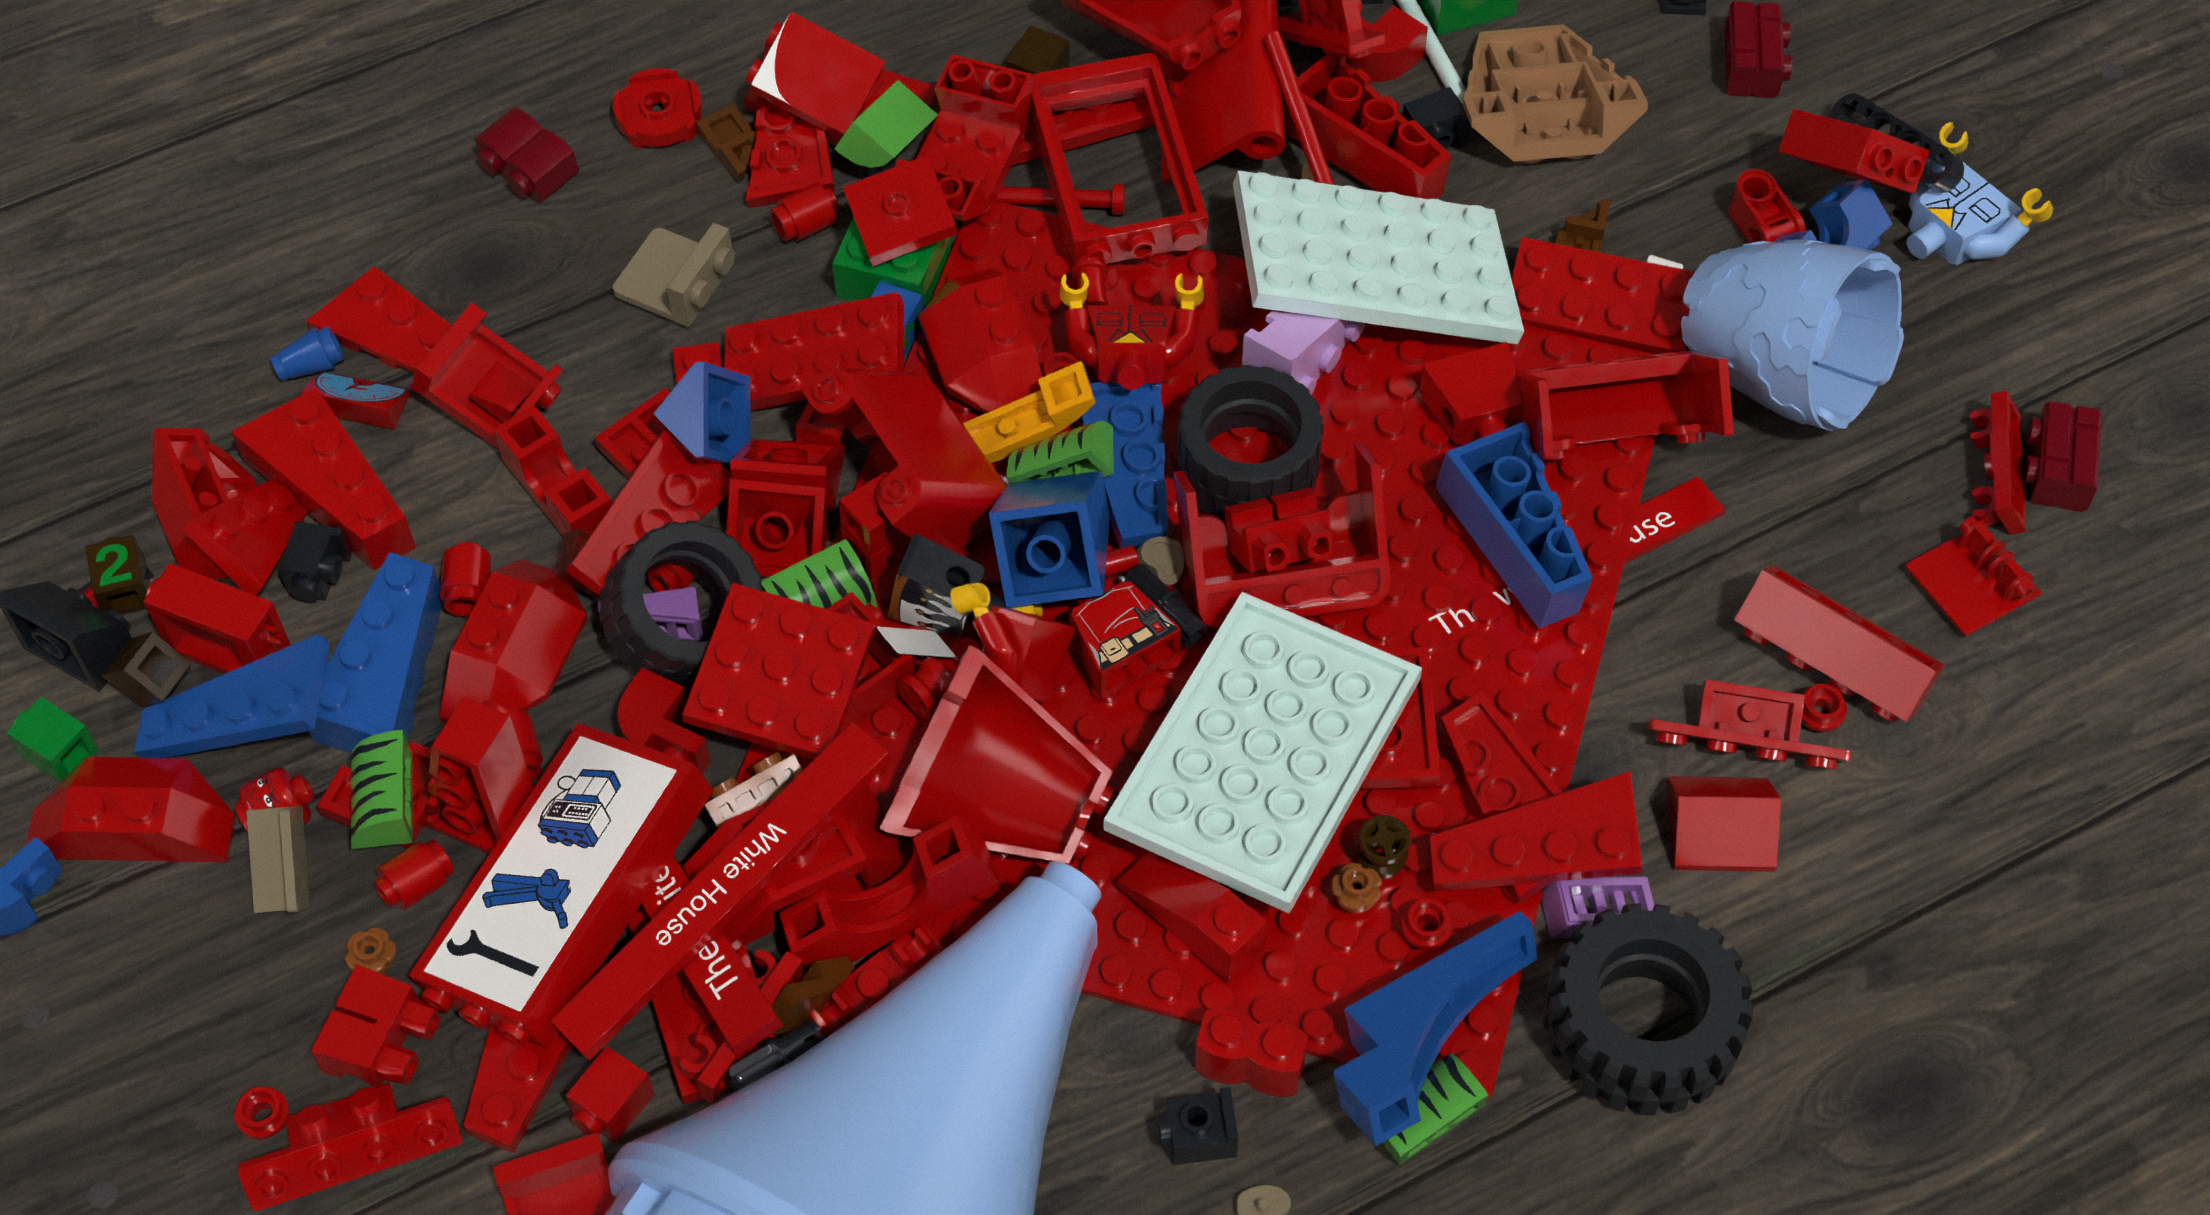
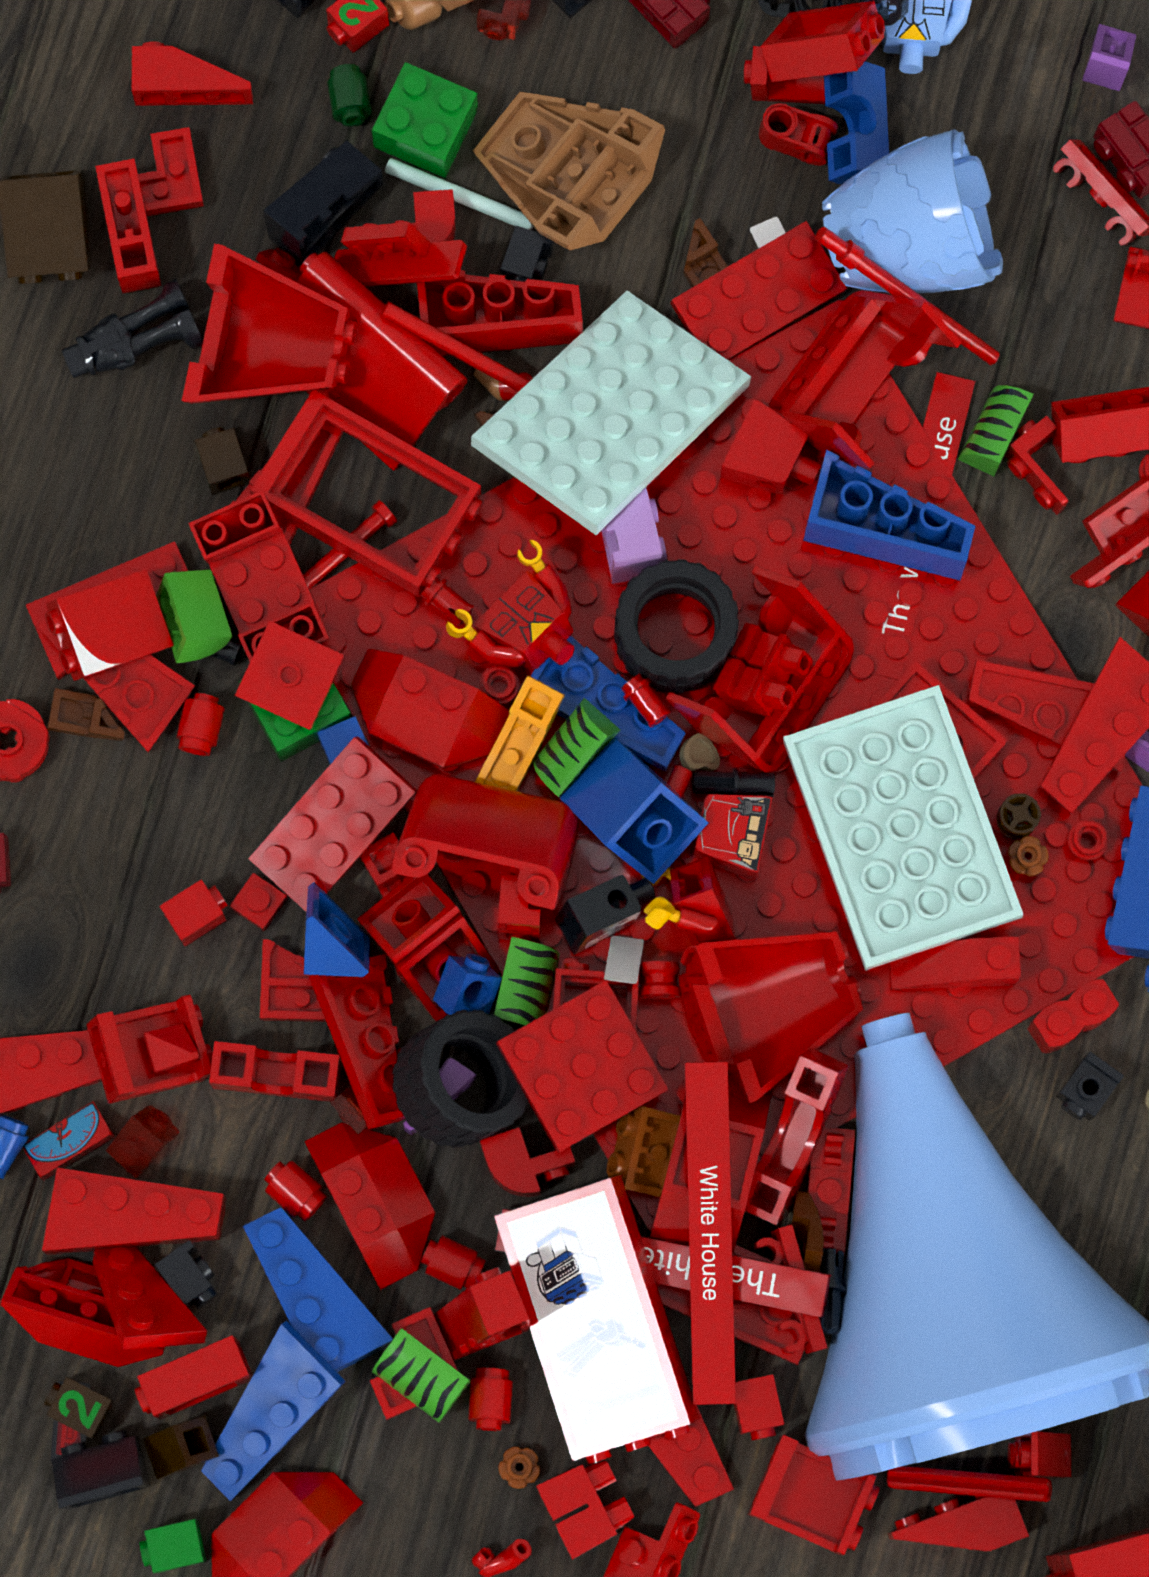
camera: 50 degrees left, 20 degrees up
red head [234,767,316,832] -> none
dark tan panel [246,805,310,913] -> none
dark tan bracket [613,222,735,327] -> none
none -> clear red bracket [106,1105,180,1178]
none -> red brick [160,879,228,947]
none -> blue brick [433,954,502,1015]
none -> red arm [472,1539,532,1577]
none -> red pin [621,674,671,728]
none -> red bracket [744,46,825,104]
none -> red bar [815,226,1000,365]
none -> bright green brick [958,385,1034,477]
none -> red bracket [1005,416,1068,515]
none -> medium lavender slope [1082,24,1136,91]

